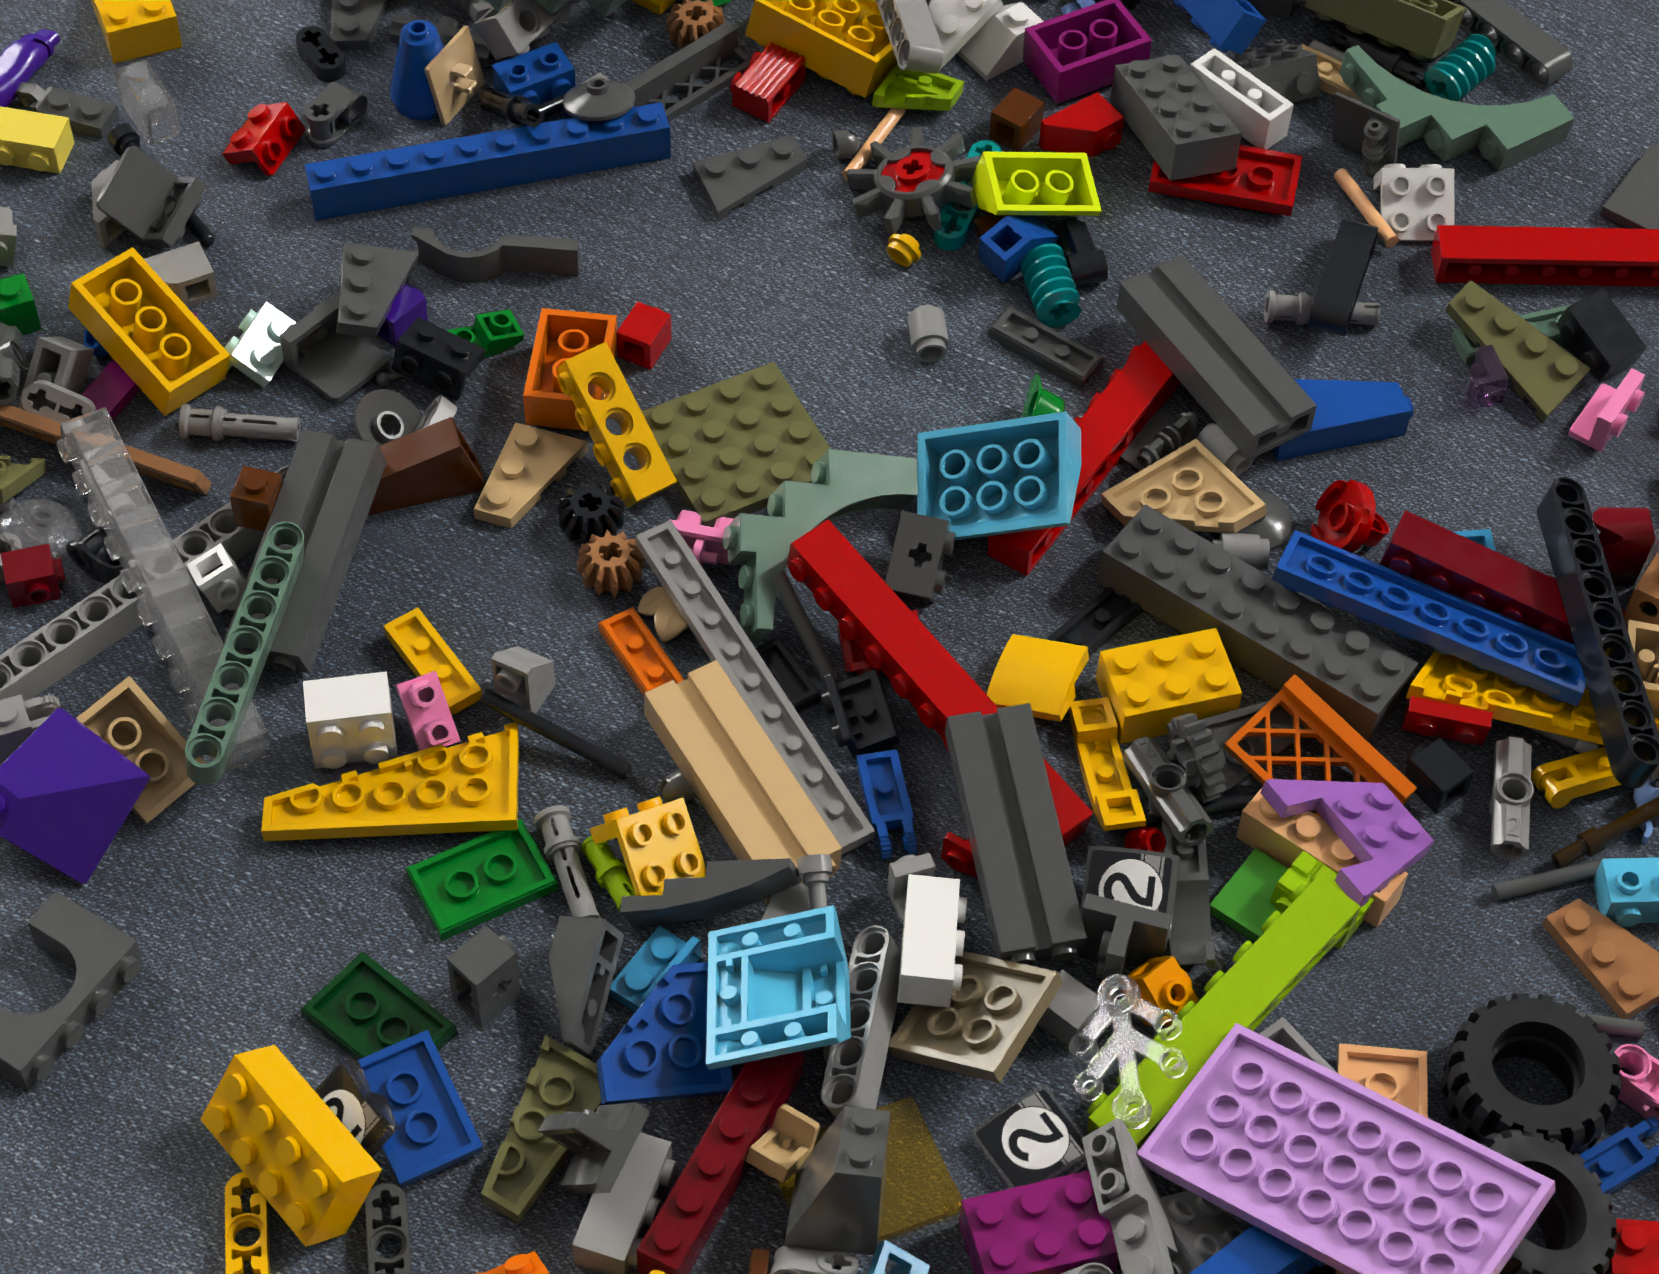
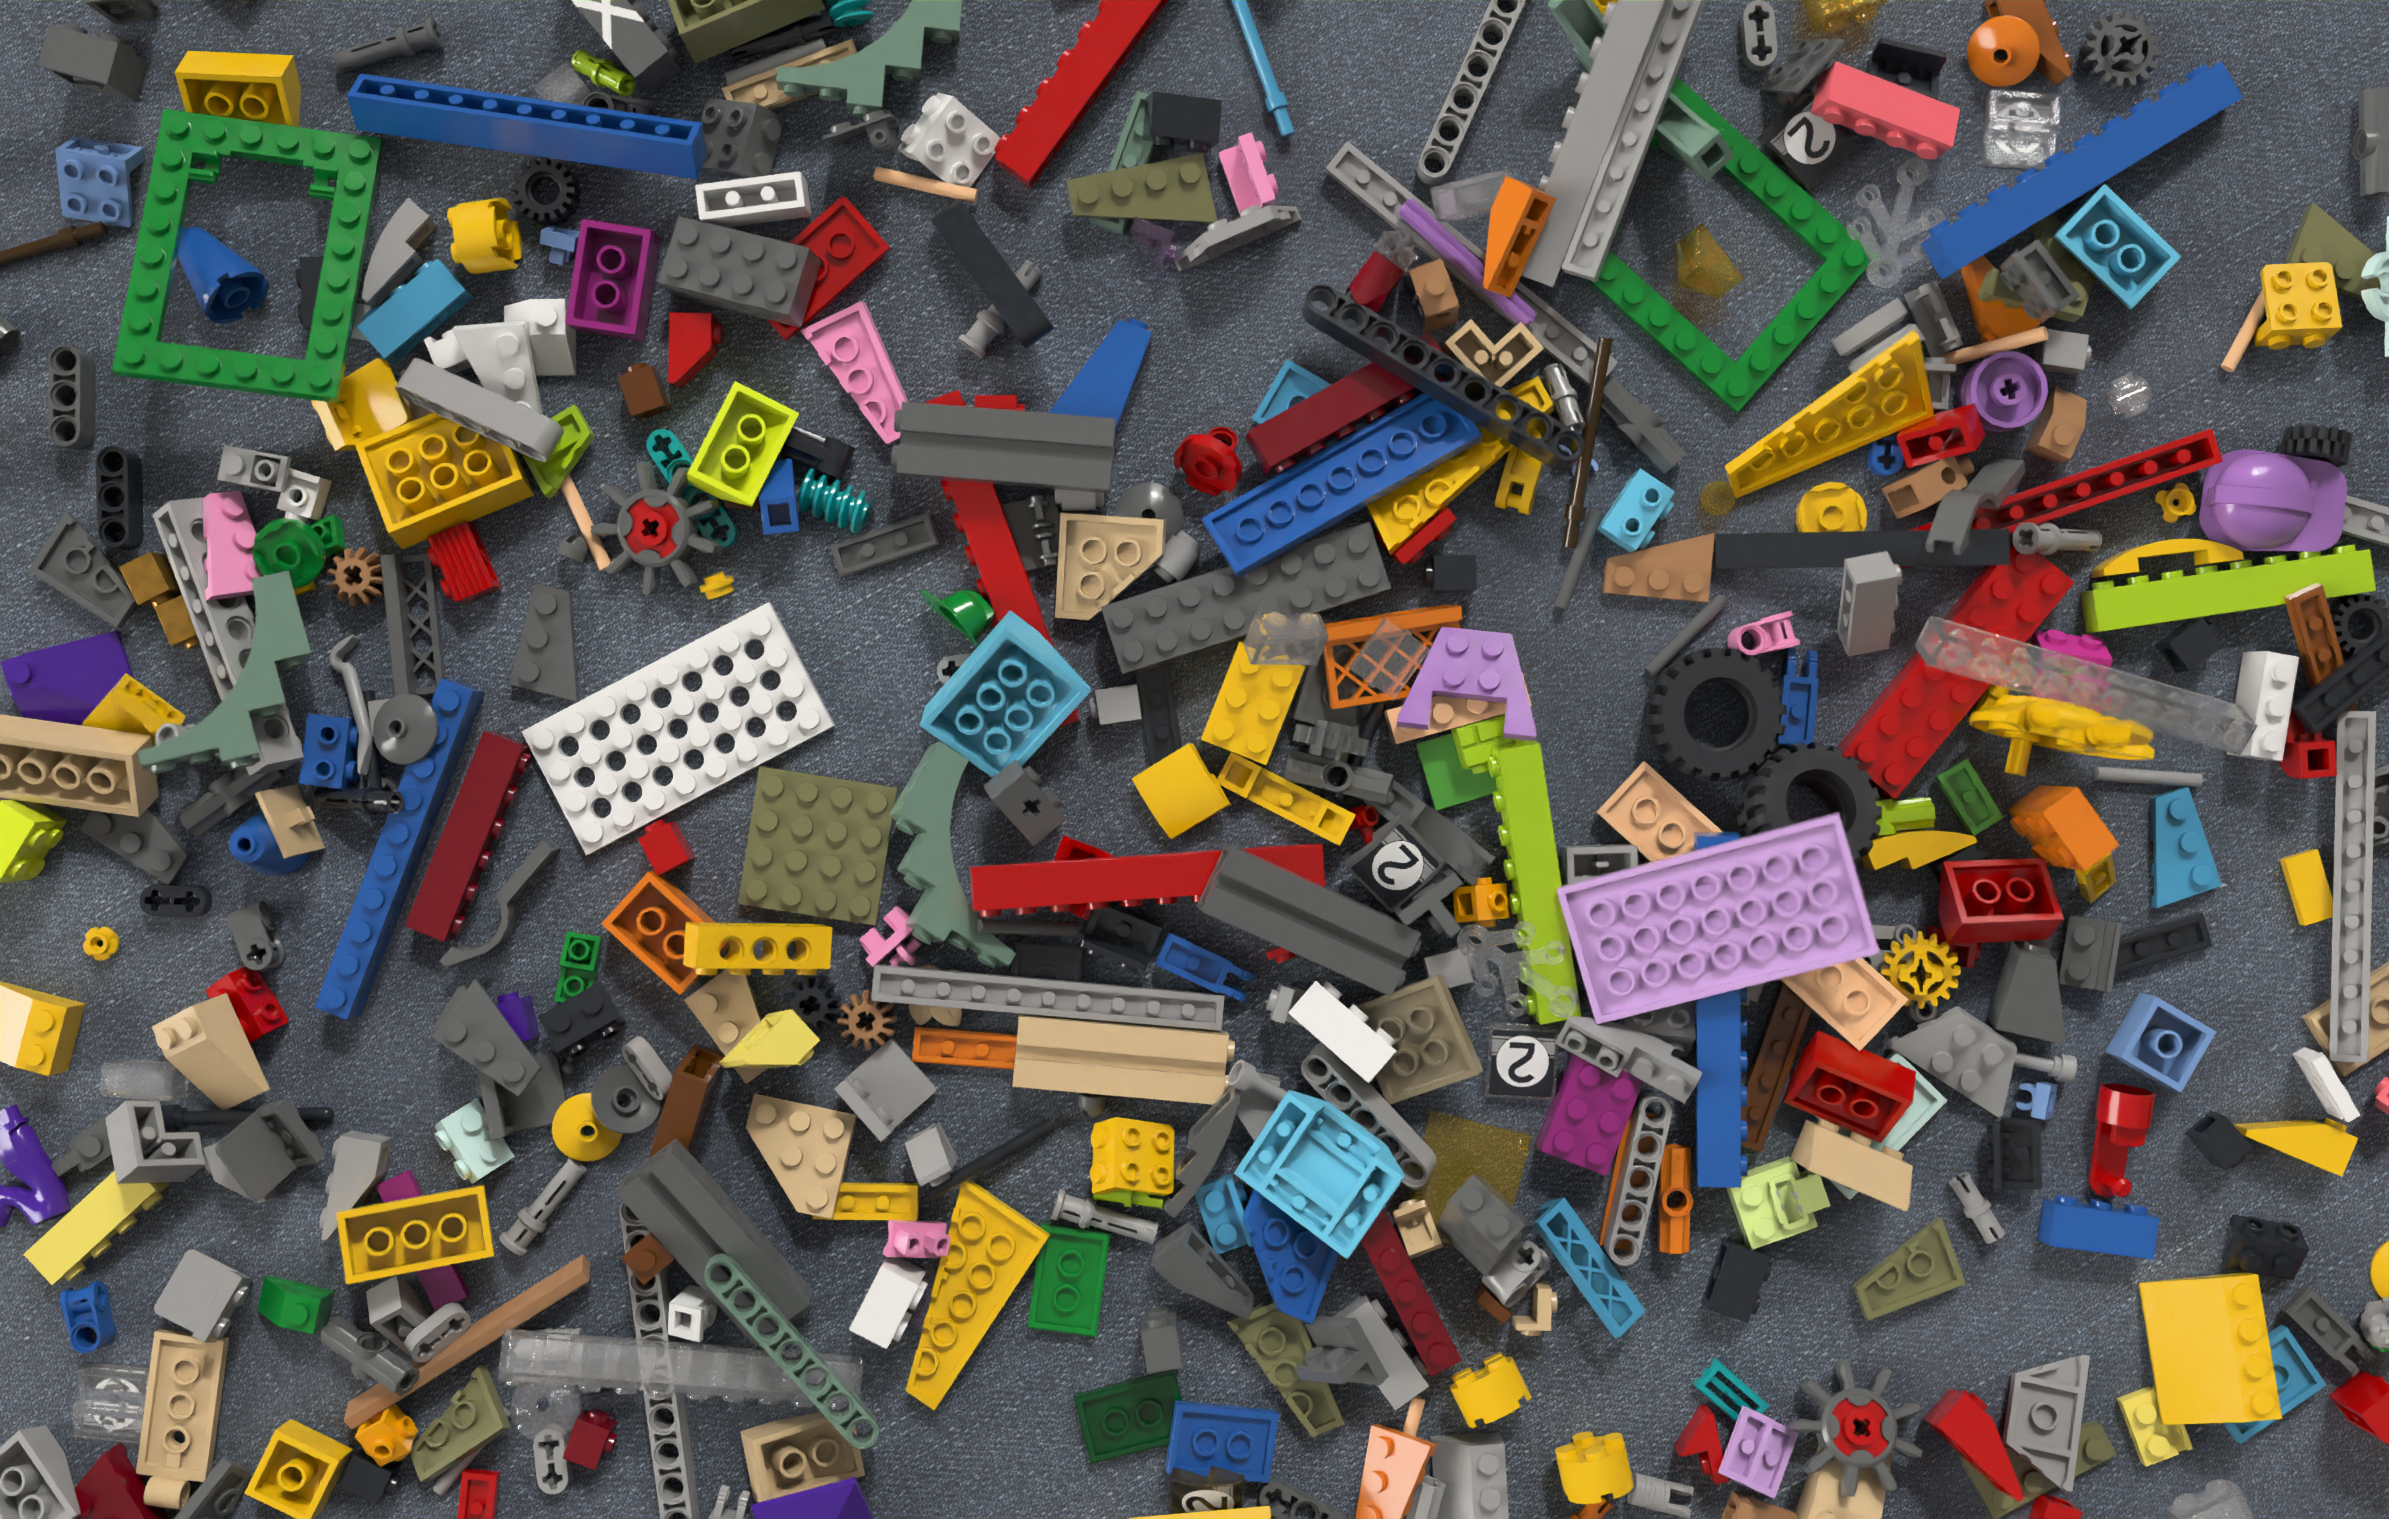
camera: 50 degrees left, 35 degrees up
light grey brick [907,305,949,363] -> none
light grey piece [1488,736,1534,861] -> none
none -> yellow plate [83,926,120,961]
none -> light grey brick [105,1100,205,1184]
none -> tan slope [152,993,270,1110]
none -> light grey piece [329,635,373,775]
none -> dark red brick [405,731,532,942]
none -> white piece [521,602,835,855]
none -> yellow dish [552,1093,622,1161]
none -> light yellow slope [719,1009,820,1068]
none -> tan plate [746,1094,858,1219]
none -> bright pink wing [800,301,908,445]
none -> light grey bracket [834,1039,936,1142]
none -> light grey brick [1090,684,1142,725]
none -> light grey wing [1173,205,1302,273]
none -> clear brick [1243,612,1328,665]
none -> clear piece [1349,618,1430,699]

